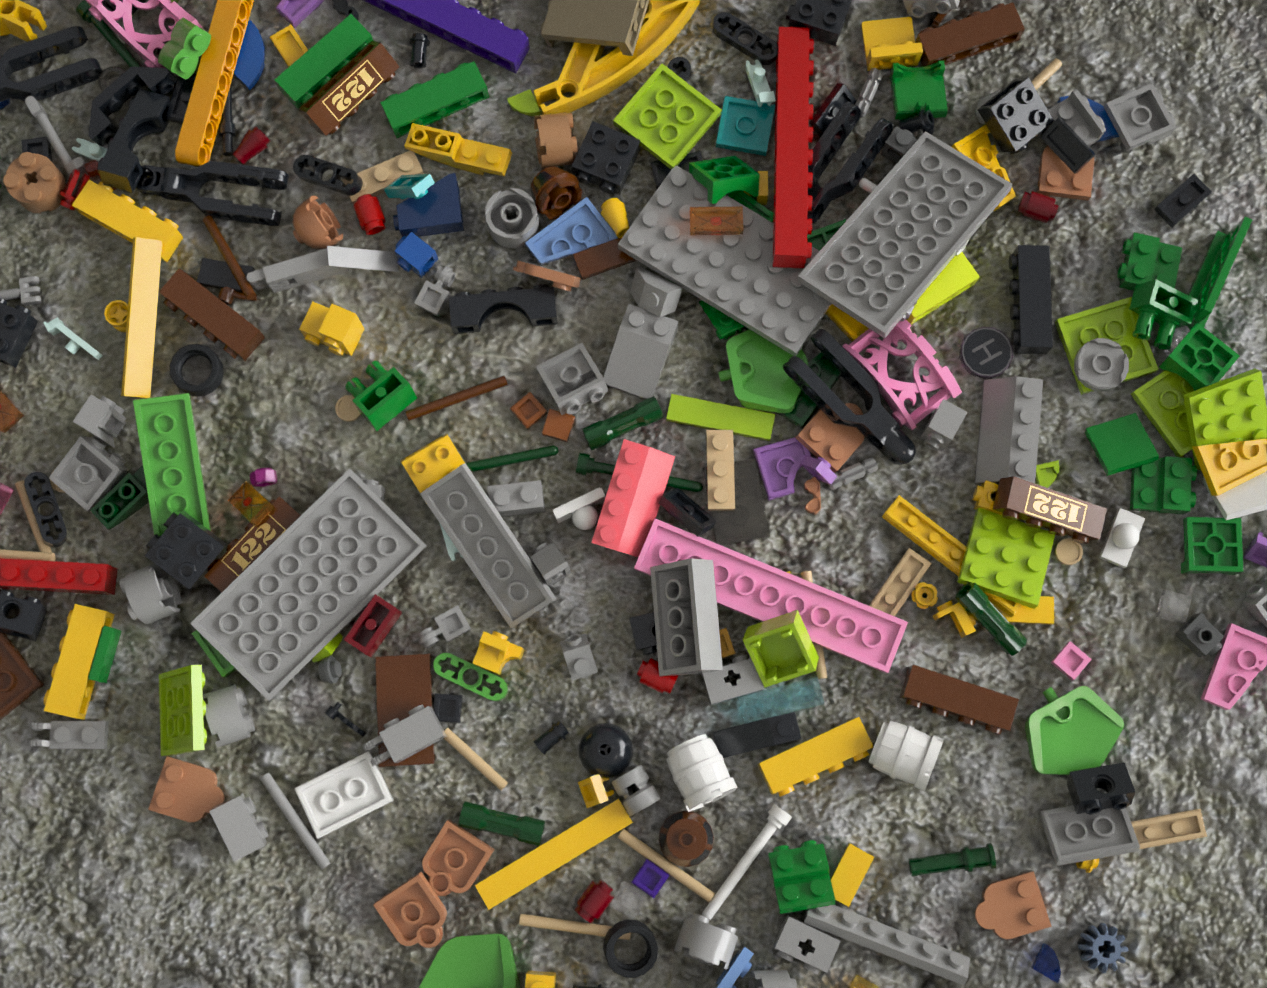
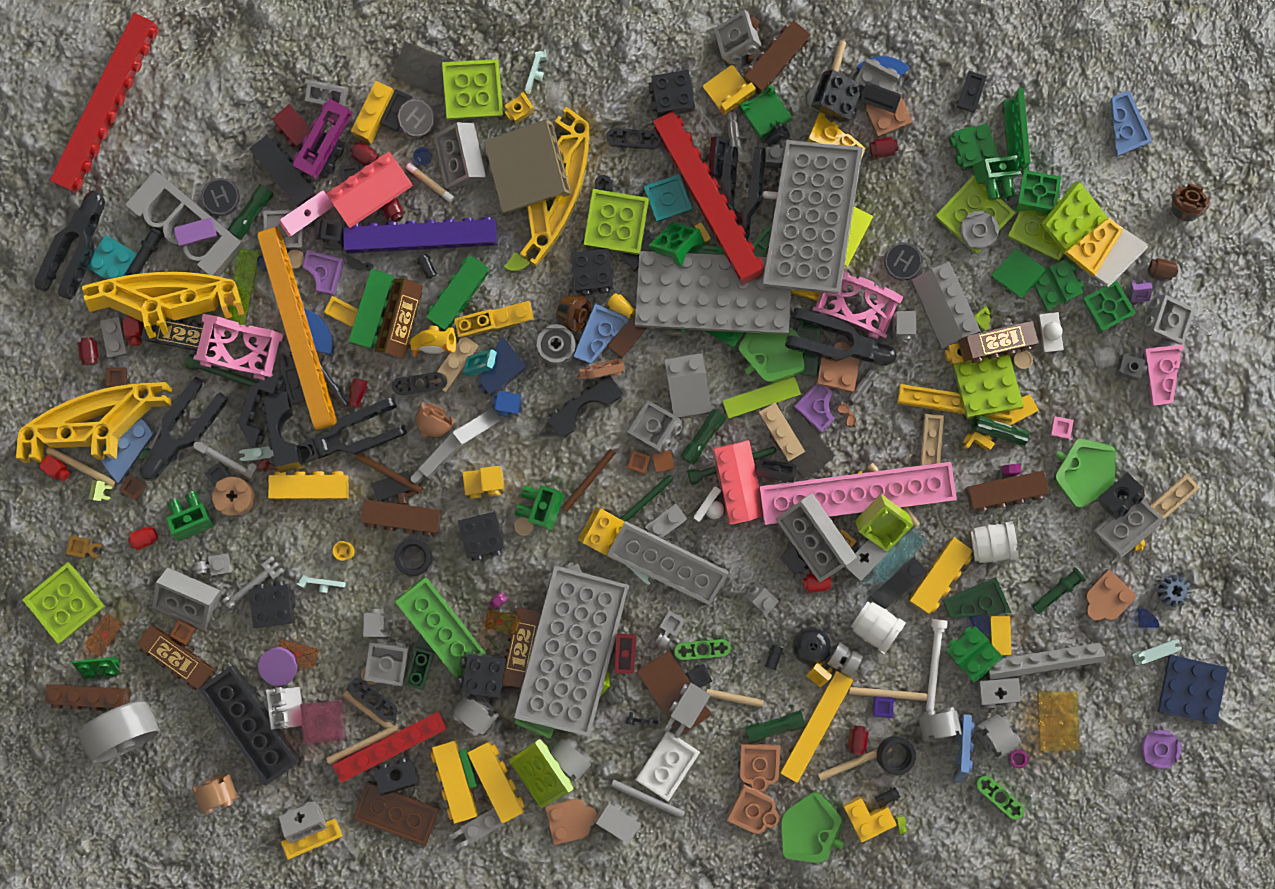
camera: 30 degrees left, 5 degrees up
red arm [59,169,90,210] -> none
yellow tile [121,237,162,398] -> none
bright green brick [158,18,211,80] -> none
red brick [353,194,386,235] -> none
light grey plate [414,266,456,317] -> none
yellow brick [472,631,525,675] -> none
light grey slope [530,543,571,587] -> none
medium nougat brick [534,112,578,168] -> none
light grey slope [630,266,683,317] -> none
reddish brown cone [659,811,714,867] -> none
clear orange tile [689,206,743,235] -> none
light aqua piece [745,59,776,107] -> none
medium lavender plate [800,455,837,485] -> none
yellow plate [911,582,938,609] -> none
black brick [1009,245,1053,354] -> none
light grey plate [1104,83,1176,151] -> none
none -> yellow animal [408,326,456,357]
none -> black brick [458,511,506,562]
none -> yellow brick [468,741,526,824]
none -> dark green wing [942,577,1012,618]
none -> clear blue tile [969,615,991,634]
none -> magenta tile [1001,464,1021,477]

